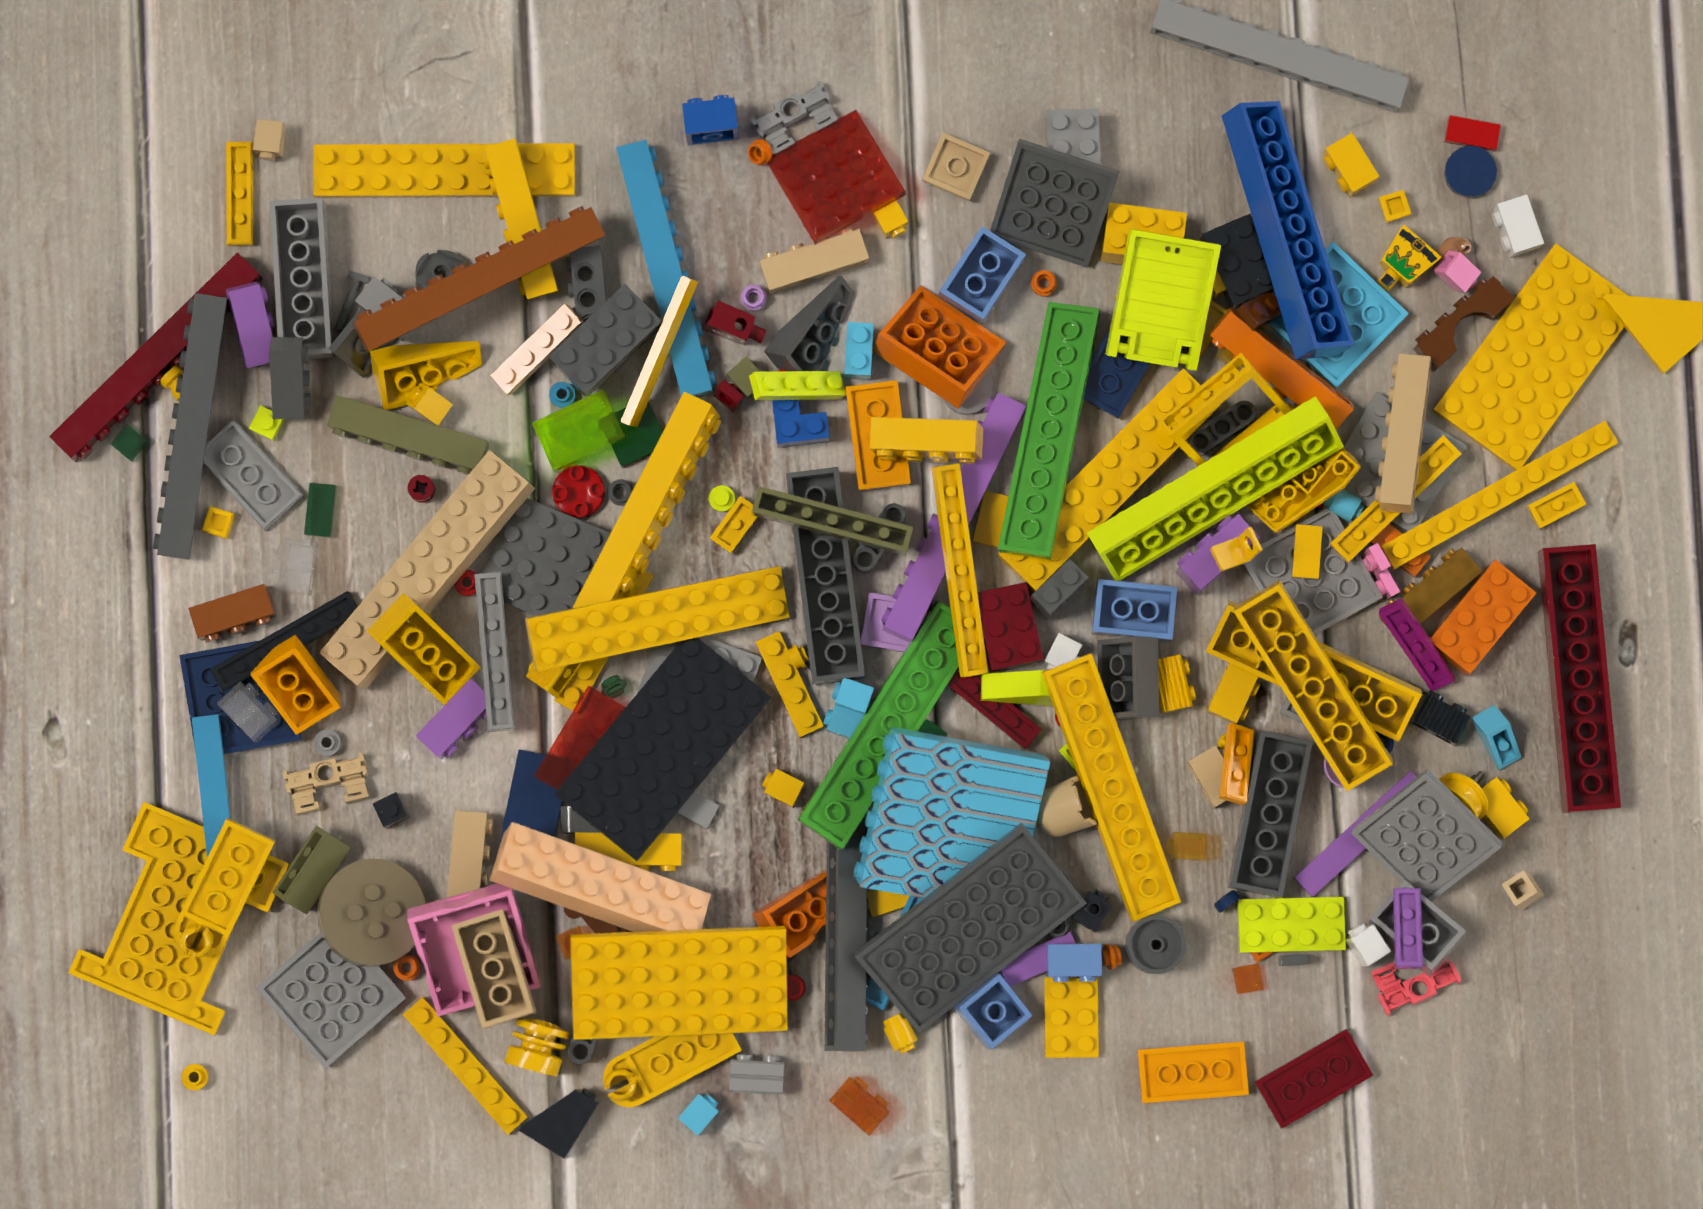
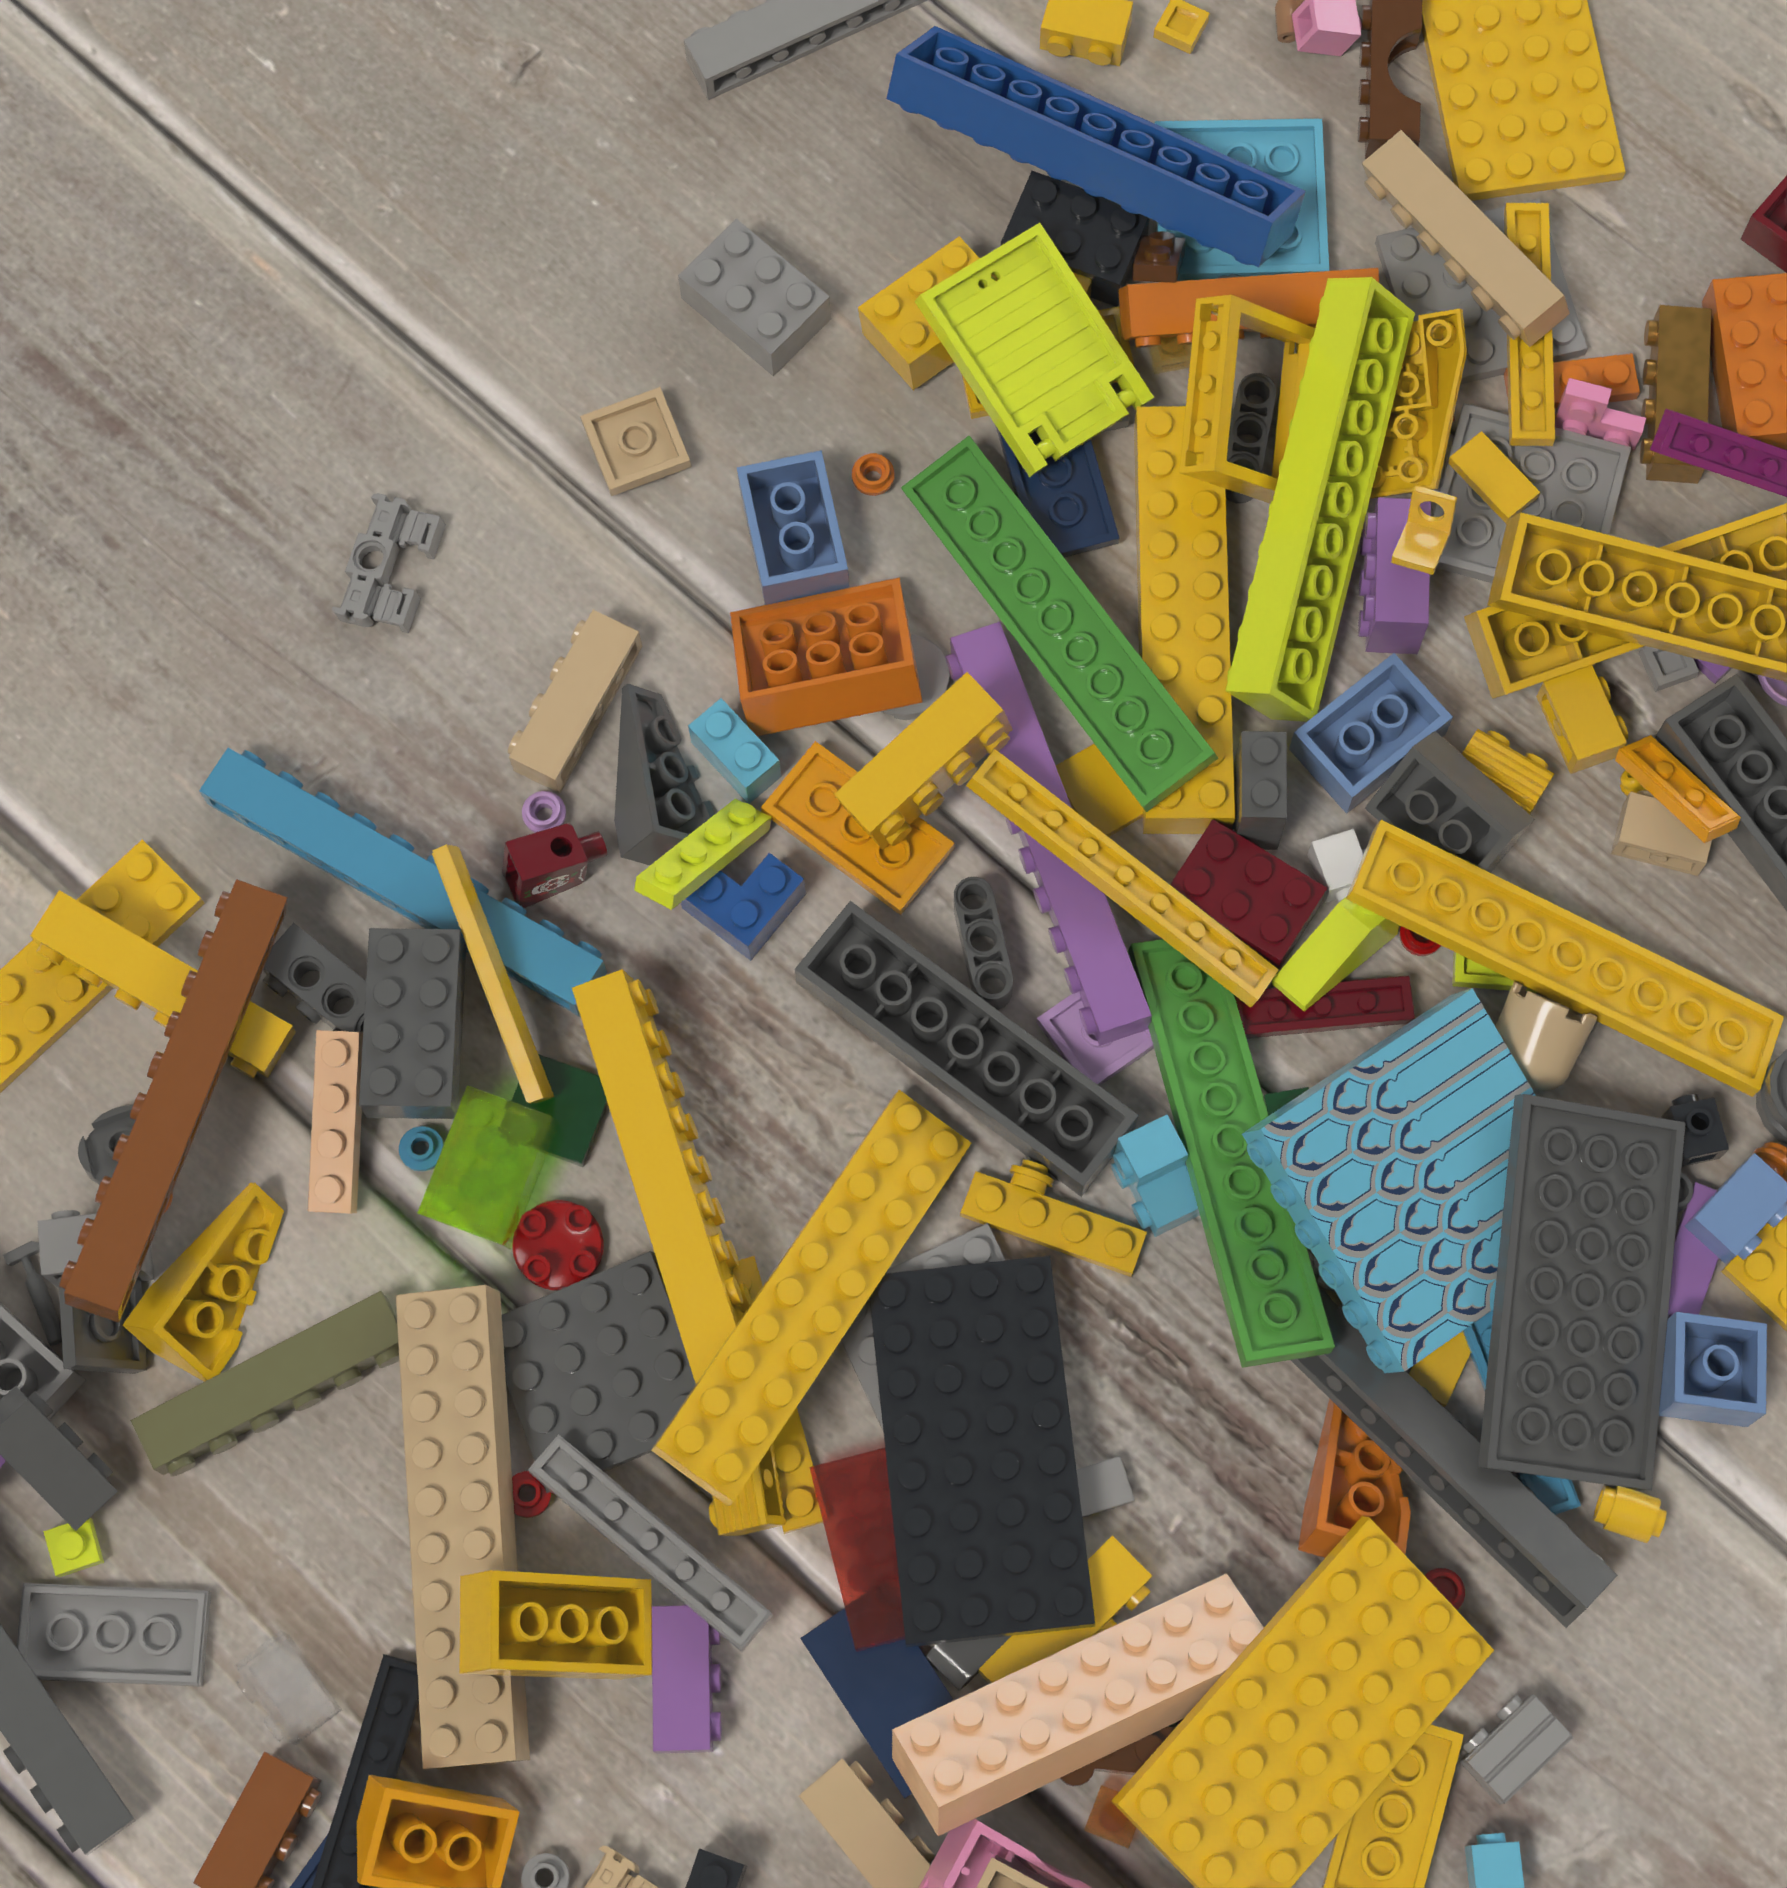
camera: 40 degrees left, 10 degrees down
yellow tile [201,506,235,539] -> none
clear green tile [304,483,337,538] -> none
yellow brick [406,383,453,426] -> none
dark red wheel [407,475,436,503] -> none
clear green plate [601,675,627,699] -> none
dark grey plate [608,479,634,506] -> none
blue brick [682,95,739,145] -> none
neon yellow plate [709,485,735,512] -> none
yellow plate [710,496,758,554] -> none
dark red plate [714,380,744,412] -> none
olive brick [727,356,760,400] -> none
orange plate [748,139,772,165] -> none
olive brick [752,486,913,556] -> none
yellow brick [762,769,805,808] -> none
clear red plate [767,110,906,245] -> none
clear orange brick [829,1076,890,1136] -> none
yellow brick [870,195,908,239] -> none
dark grey plate [990,139,1120,268] -> none
clear yellow brick [1166,832,1206,861] -> none
medium azure brick [1323,489,1364,522] -> none
torso [1377,225,1441,291] -> none
yellow plate [1381,421,1618,570] -> none
yellow plate [1526,482,1587,530] -> none

